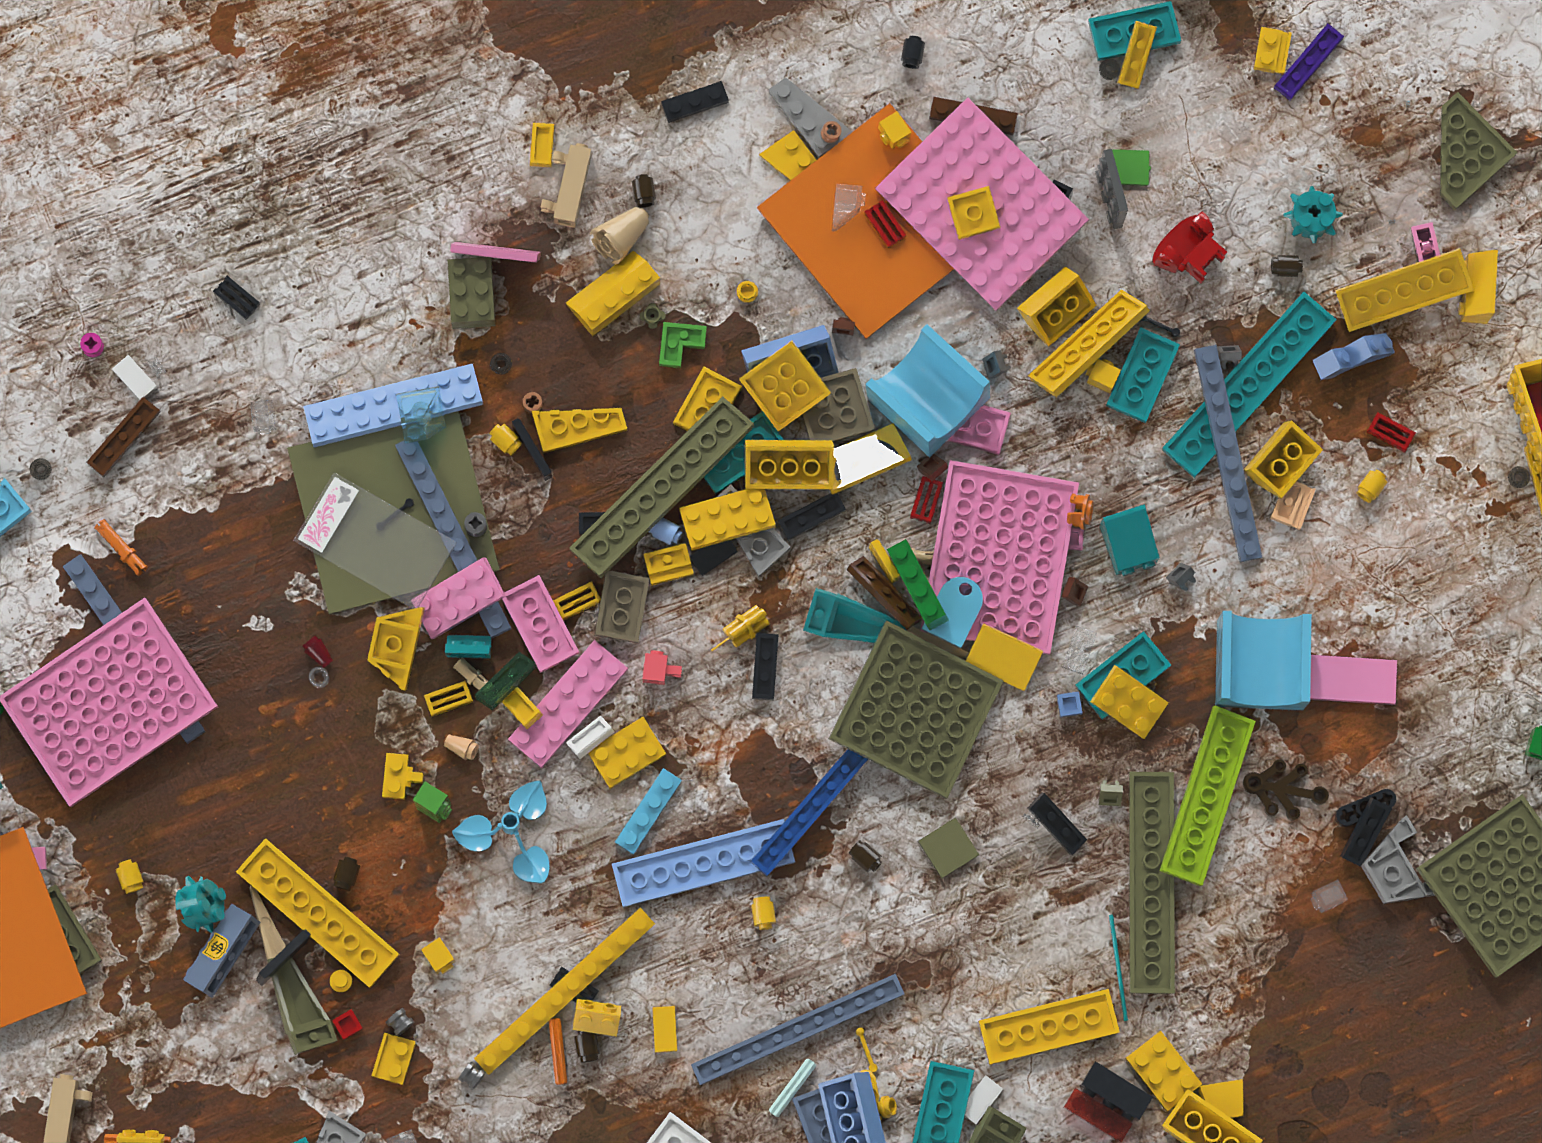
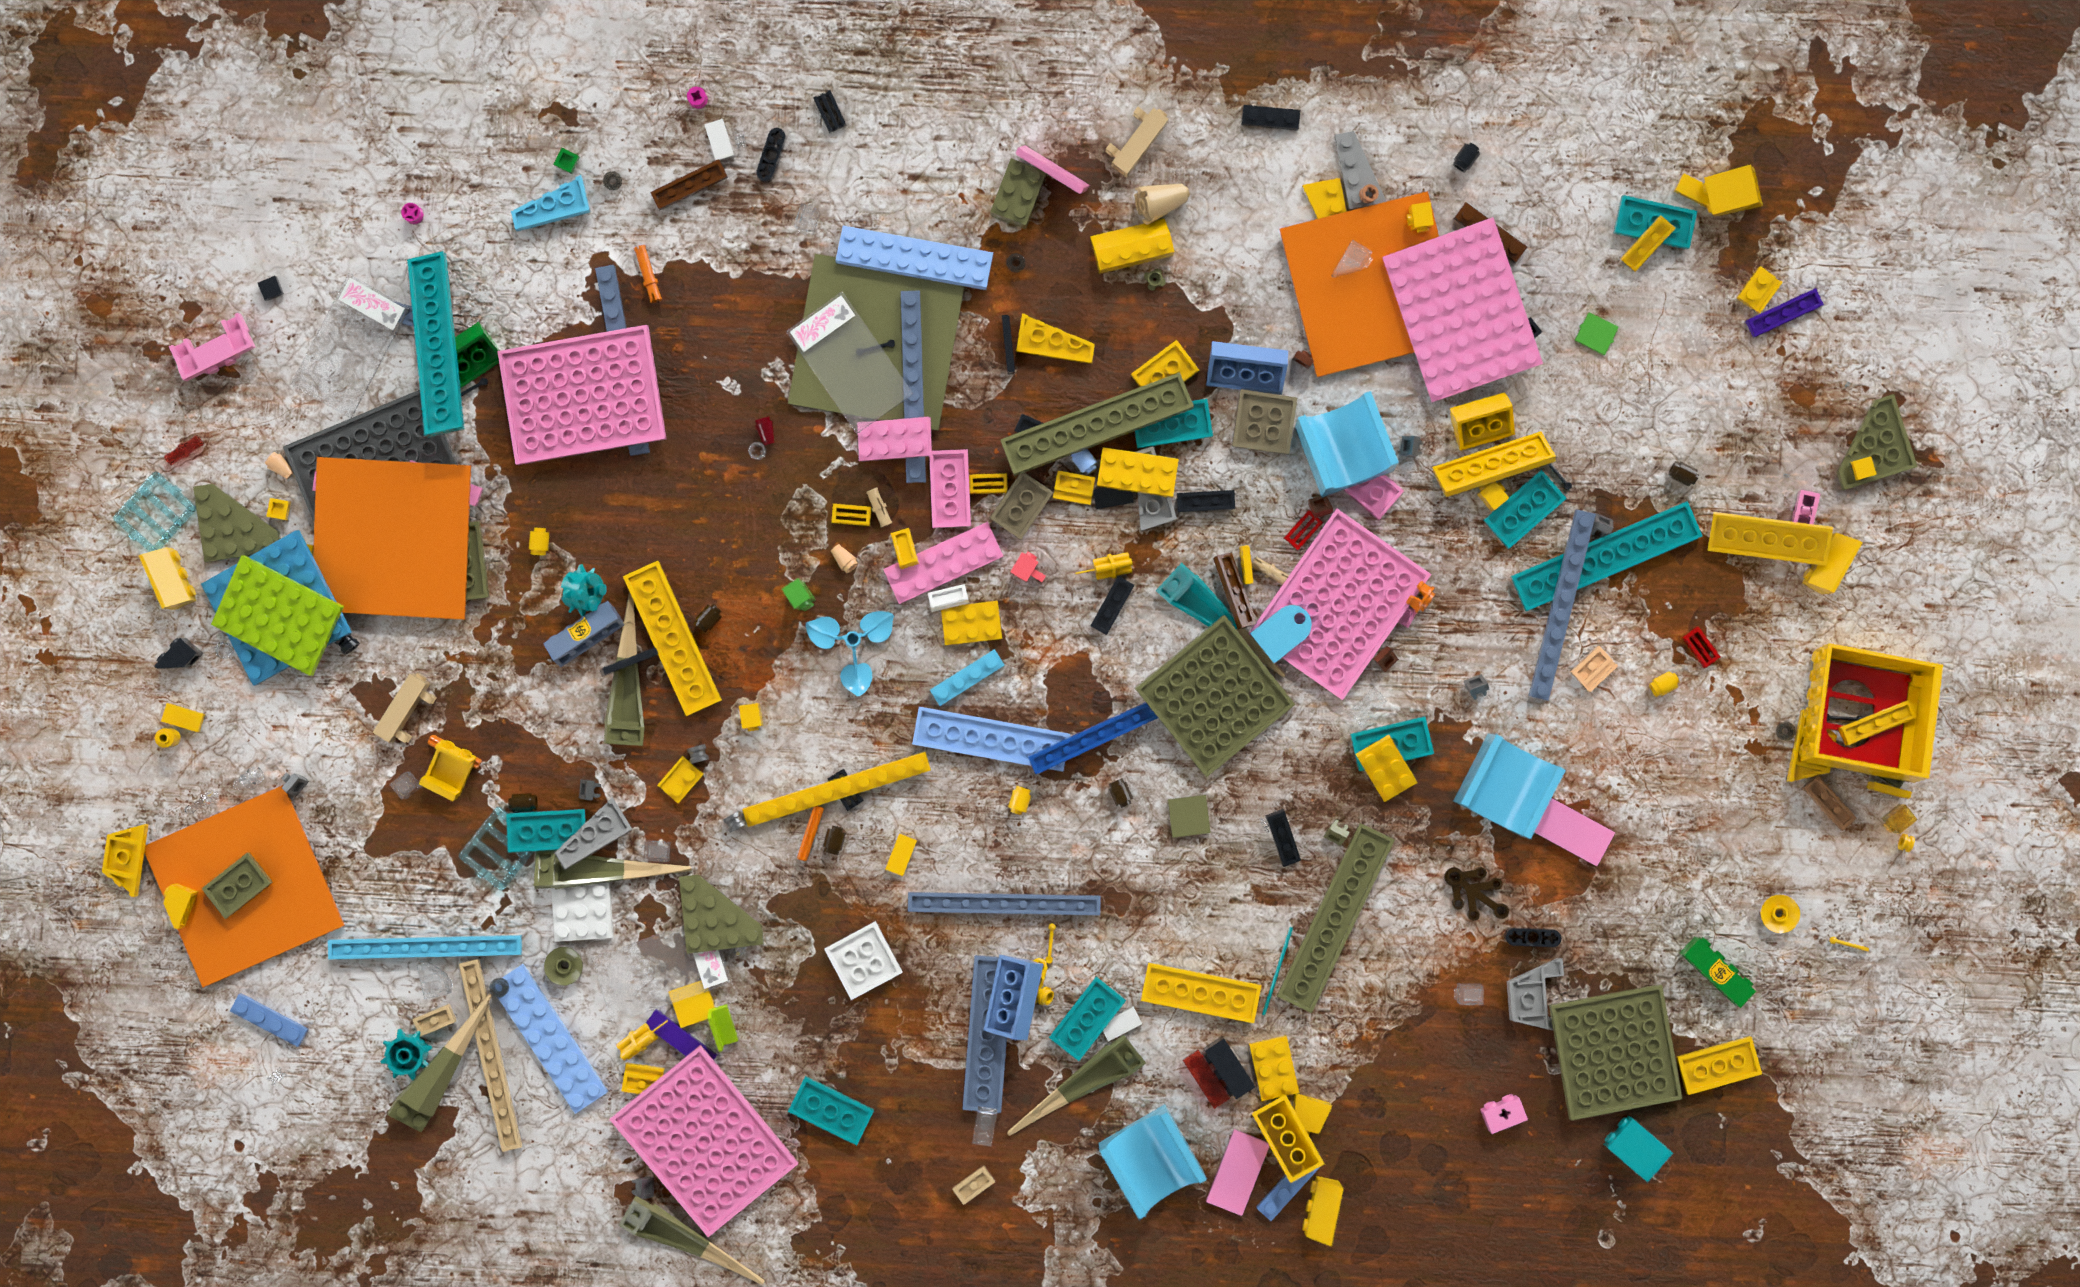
camera: 25 degrees right, 10 degrees up
yellow plate [330,970,352,992] -> none
red plate [332,1009,363,1040] -> none
yellow wing [367,607,425,690] -> none
yellow hinge [382,753,424,800] -> none
clear light blue slope [396,386,446,443] -> none
teal bracket [445,635,491,659] -> none
flat silver wheel [464,512,487,537] -> none
clear green plate [475,652,536,710] -> none
yellow brick [489,424,522,455] -> none
nougat bush [523,392,542,413] -> none
yellow tile [530,123,554,167] -> none
yellow brick [572,999,621,1037] -> none
dark brown brick [632,174,656,208] -> none
bright green plate [659,322,707,368] -> none
yellow plate [737,281,758,303] -> none
yellow plate [739,340,831,431] -> none
yellow slope [745,440,834,489] -> none
light aqua axle [769,1059,816,1117] -> none
yellow tile [829,423,912,495] -> none
red tile [864,200,906,248] -> none
green brick [887,539,949,630] -> none
yellow tile [947,186,1001,240] -> none
yellow tile [965,623,1043,691] -> none
medium blue plate [1056,692,1082,718] -> none
dark grey plate [1095,149,1128,229] -> none
clear smoke plate [1099,59,1120,80] -> none
teal slope [1099,504,1160,576] -> none
red piece [1152,211,1227,284] -> none
lime plate [1160,705,1256,886] -> none
yellow slope [1244,420,1323,499] -> none
teal brick [1283,186,1343,244] -> none
medium blue arch [1313,333,1395,380] -> none
black plate [1340,797,1392,867] -> none
none -> dark grey tile [579,779,601,800]
none -> black beam [756,127,786,183]
none -> bright pink brick [1480,1094,1528,1134]
none -> yellow tile [1851,456,1877,480]

